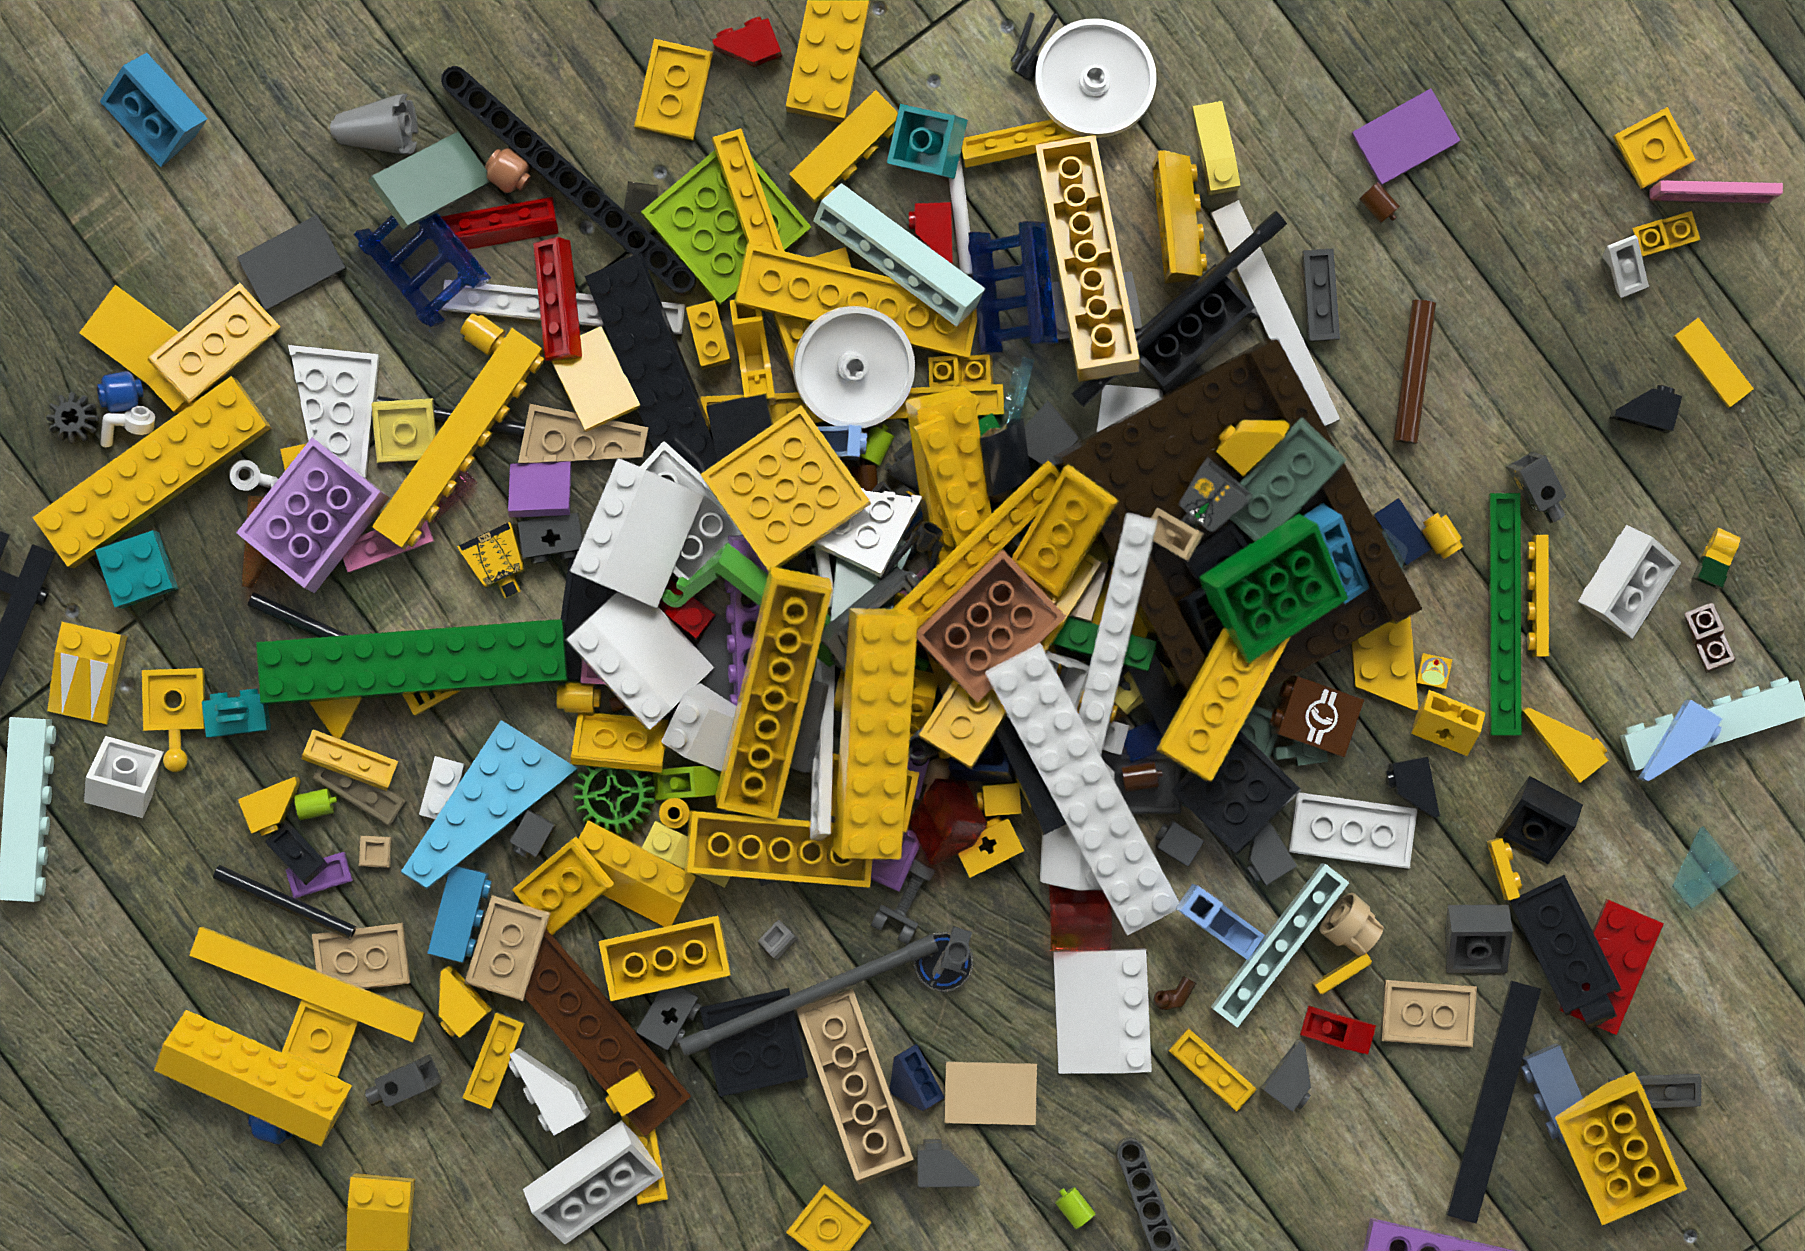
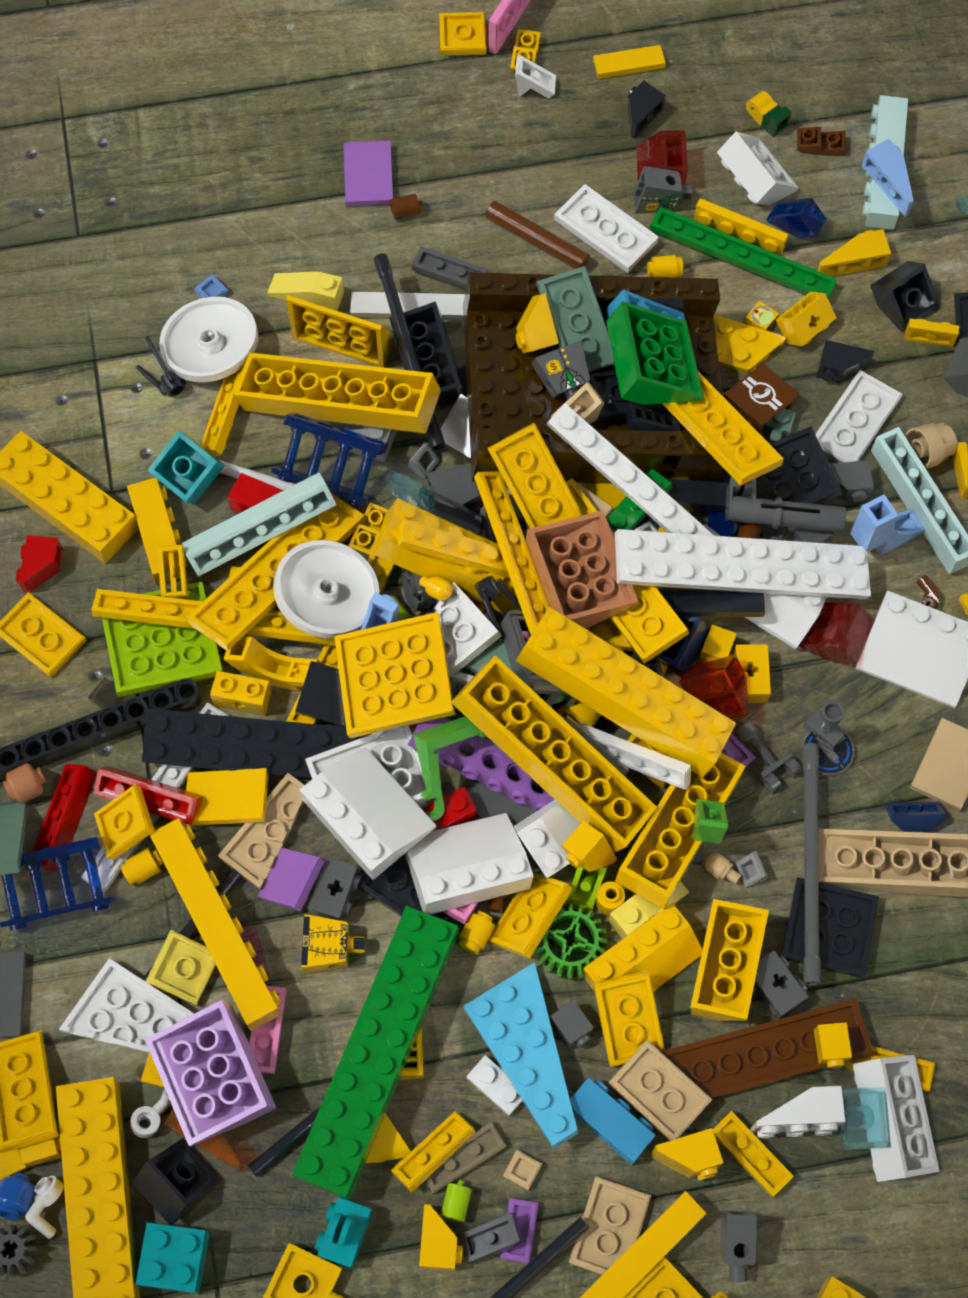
camera: 60 degrees left, 20 degrees down
none -> yellow tile [94,784,155,860]
none -> black slope [132,1137,222,1226]
none -> yellow tile [157,545,188,598]
none -> medium blue tile [194,274,229,298]
none -> light grey slope [407,442,440,478]
none -> yellow cylinder [419,576,453,601]
none -> white plate [554,184,659,273]
none -> yellow slope [562,820,617,872]
none -> clear red slope [636,130,688,185]
none -> bright green slope [693,799,728,844]
none -> tan cylinder [705,853,742,884]
none -> dark grey piece [725,476,846,533]
none -> clear blue slope [766,198,827,238]
none -> clear light blue slope [838,1087,891,1149]

